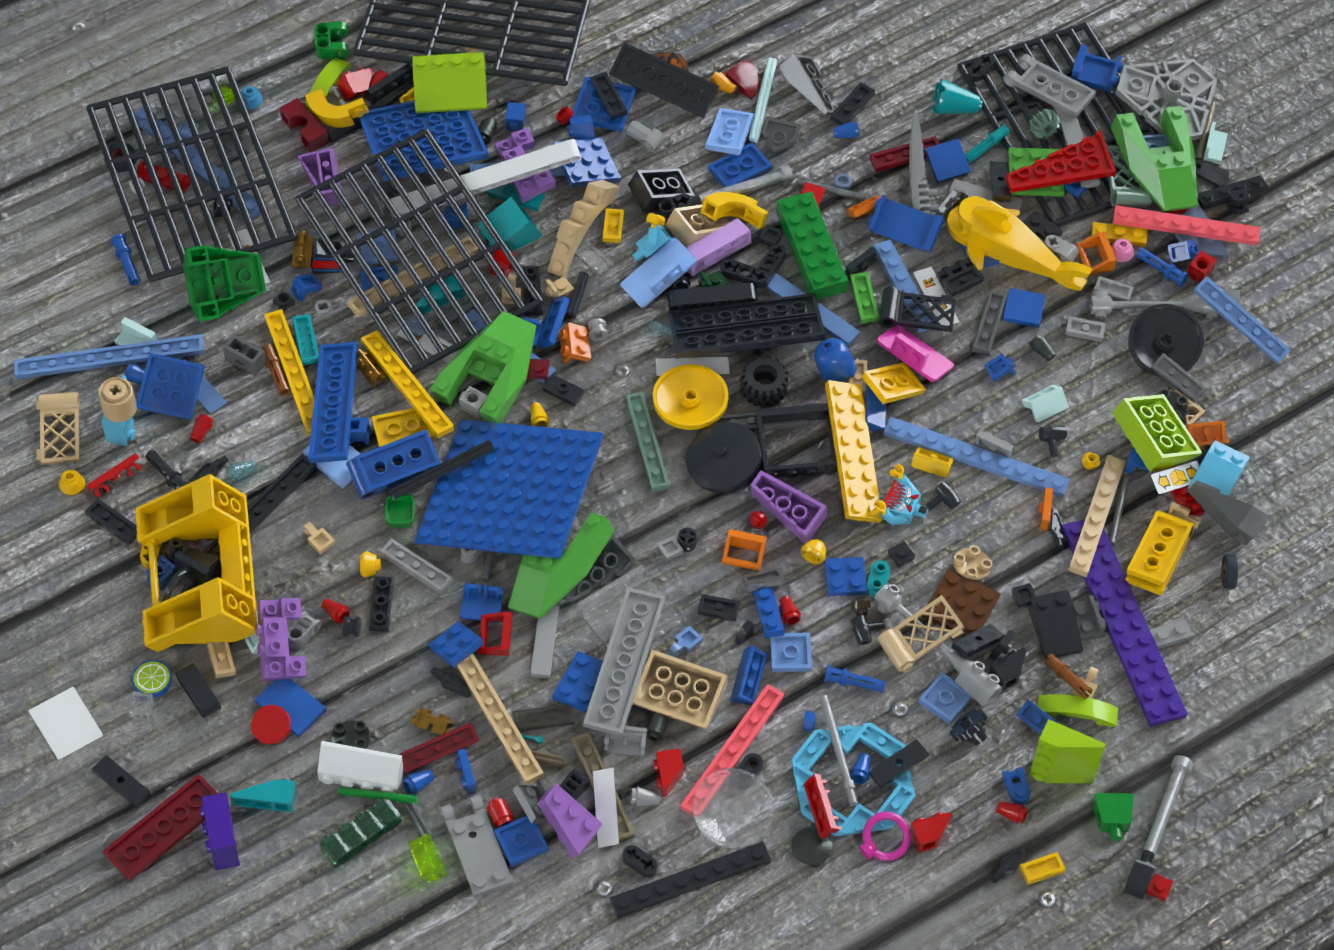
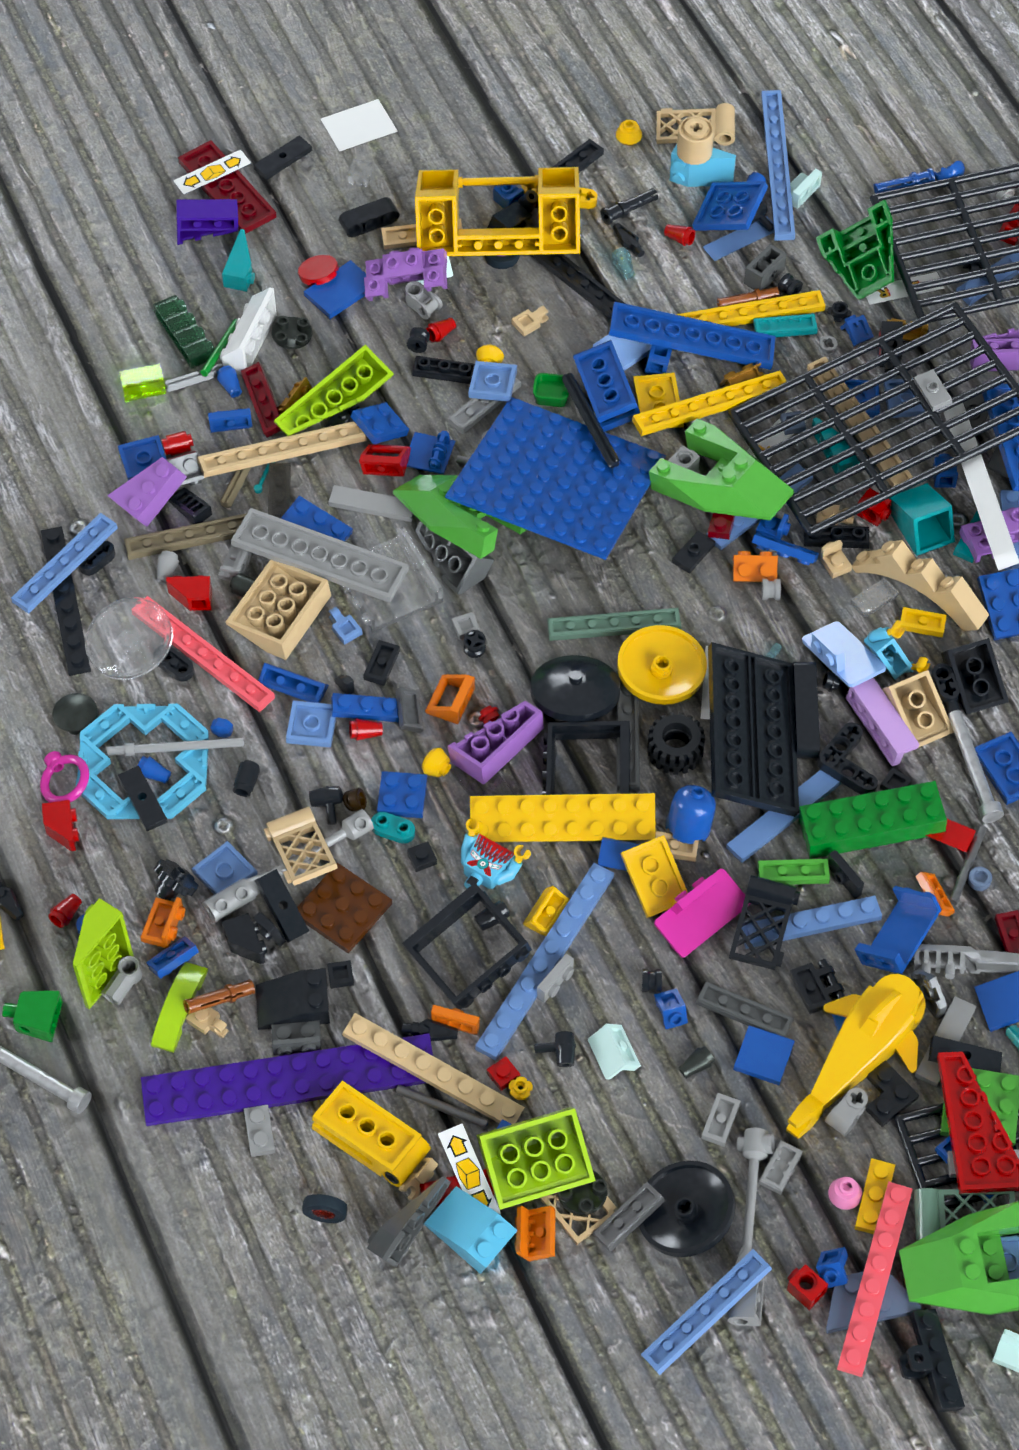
camera: 100 degrees right, 0 degrees up
red plate [85,453,141,498] -> none
tile [132,660,172,698] -> none
black tile [161,551,211,602] -> none
light grey hinge [440,794,513,898] -> none
yellow cone [530,402,549,427] -> none
black axle [566,271,589,319] -> none
white sticker [593,768,619,848] -> none
dark green bracket [698,270,728,287] -> none
yellow arch [700,192,768,229] -> none
red plate [803,774,841,838] -> none
blue pin [824,665,886,693] -> none
white sticker [913,267,960,326] -> none
tan dish [953,545,993,580] -> none
orange tile [1075,231,1117,276] -> none
blue pin [1136,247,1189,287] -> none
black piece [1195,160,1229,187] -> none
none -> medium blue plate [11,513,118,614]
none -> orange bracket [140,897,185,948]
none -> sticker [173,150,251,194]
none -> black piece [233,760,260,797]
none -> lime wedge [274,344,394,436]
none -> black window [402,883,532,1010]
none -> medium blue plate [468,361,517,402]
none -> red plate [486,1056,520,1091]
none -> black wheel [642,969,662,993]
none -> black wheel [777,273,803,296]
none -> light grey plate [914,369,952,412]
none -> blue hair [934,160,965,180]

